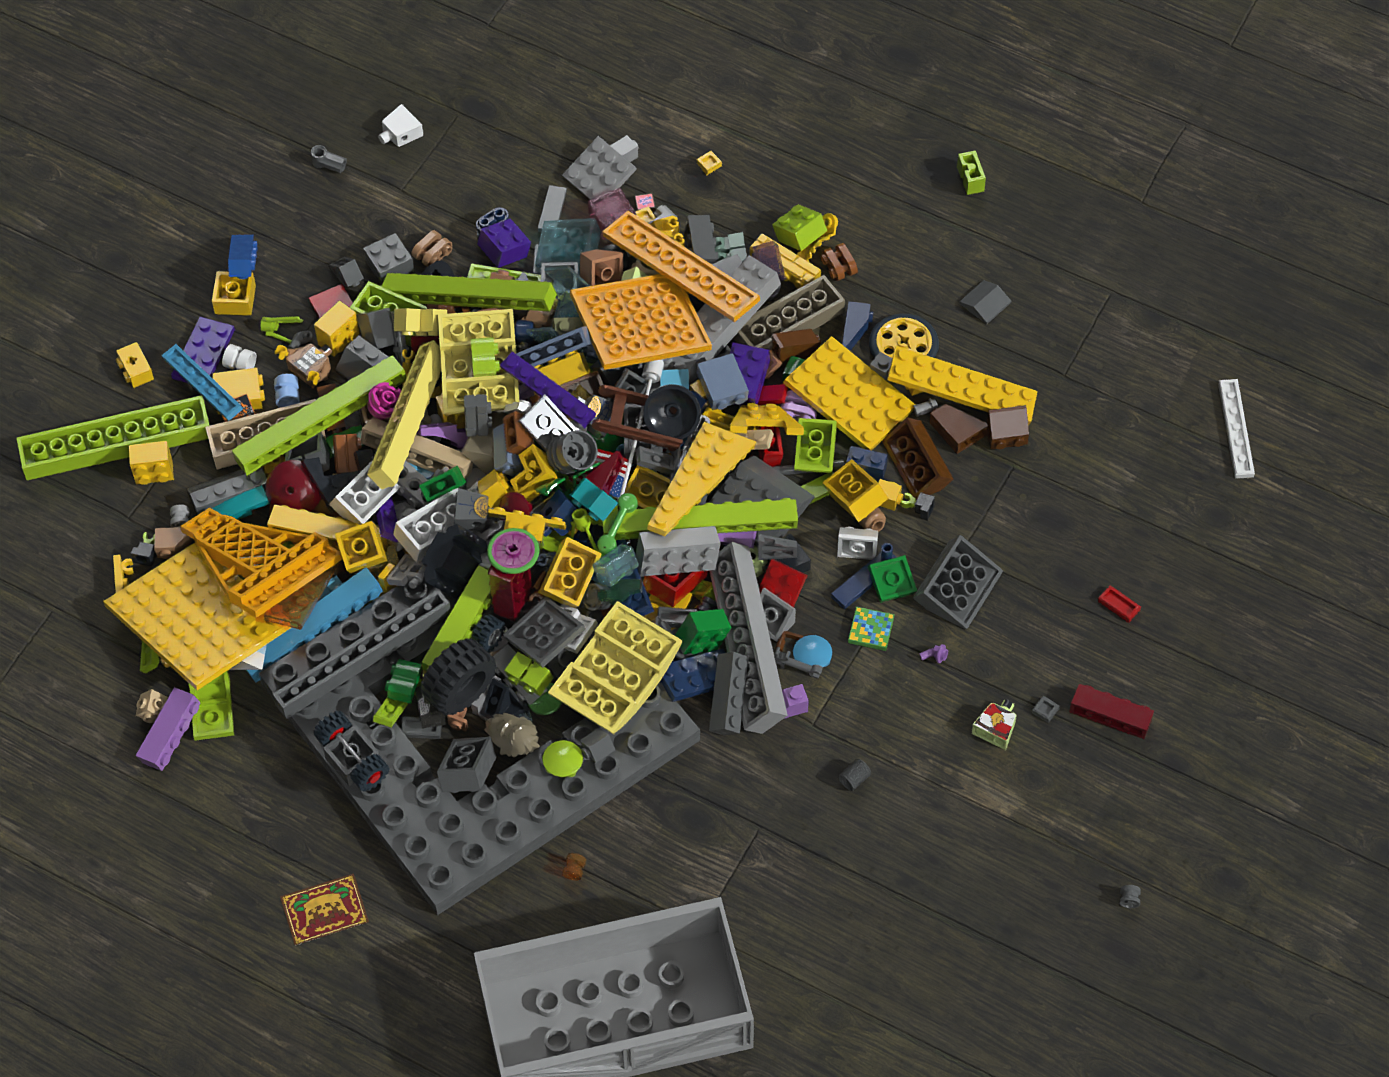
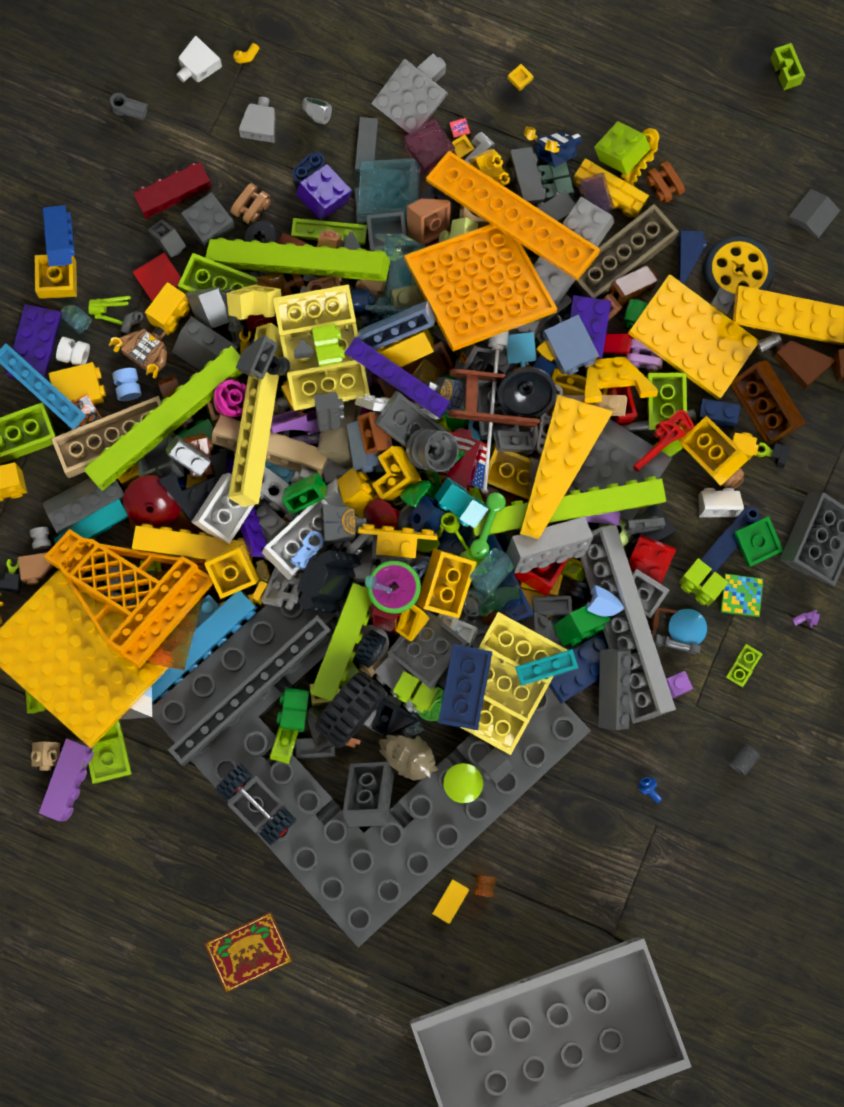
camera: 10 degrees left, 20 degrees up
none -> clear light blue rock [61,305,92,334]
none -> dark red brick [133,162,212,219]
none -> brick [165,435,211,477]
none -> yellow arm [233,43,260,64]
none -> dark grey slope [236,335,278,379]
none -> light grey torso [239,97,275,143]
none -> black wheel [267,356,290,376]
none -> light blue piece [290,531,323,570]
none -> dark grey slope [294,339,314,359]
none -> light grey rock [302,97,332,124]
none -> clear light blue hand [365,575,392,594]
none -> yellow slope [396,605,430,642]
none -> yellow tile [432,879,470,924]
none -> dark blue plate [438,644,493,730]
none -> teal tile [515,649,578,686]
none -> dark blue torso [524,127,582,168]
none -> light blue brick [587,585,624,616]
none -> red piece [633,410,694,472]
none -> blue plate [638,777,662,804]
none -> lime piece [678,558,729,606]
none -> lime slope [726,644,763,687]

